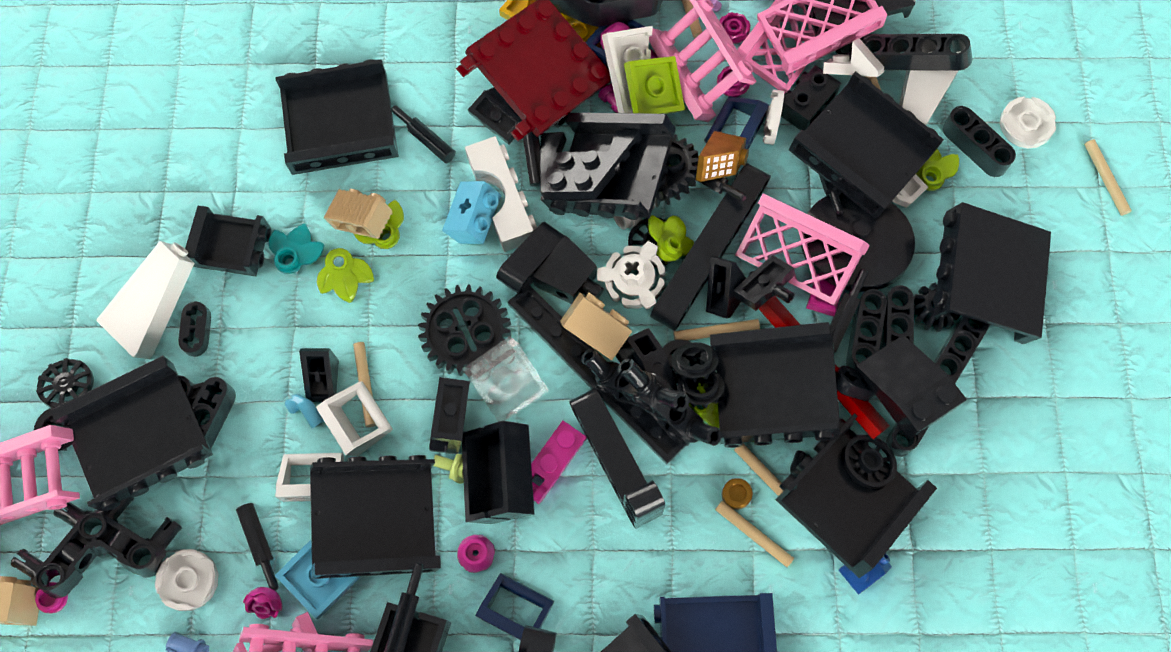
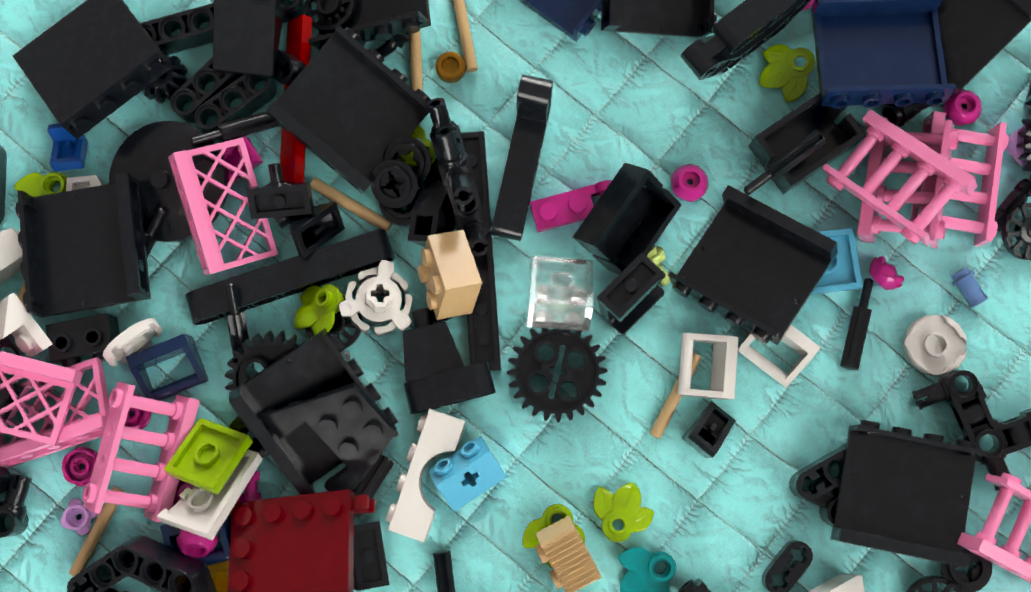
camera: 140 degrees left, 10 degrees up
medium azure arm [285,394,324,428] -> none
dark blue tile [475,573,554,640] -> none
pearl gold slope [696,131,749,182] -> none
none -> blue bracket [47,123,88,172]

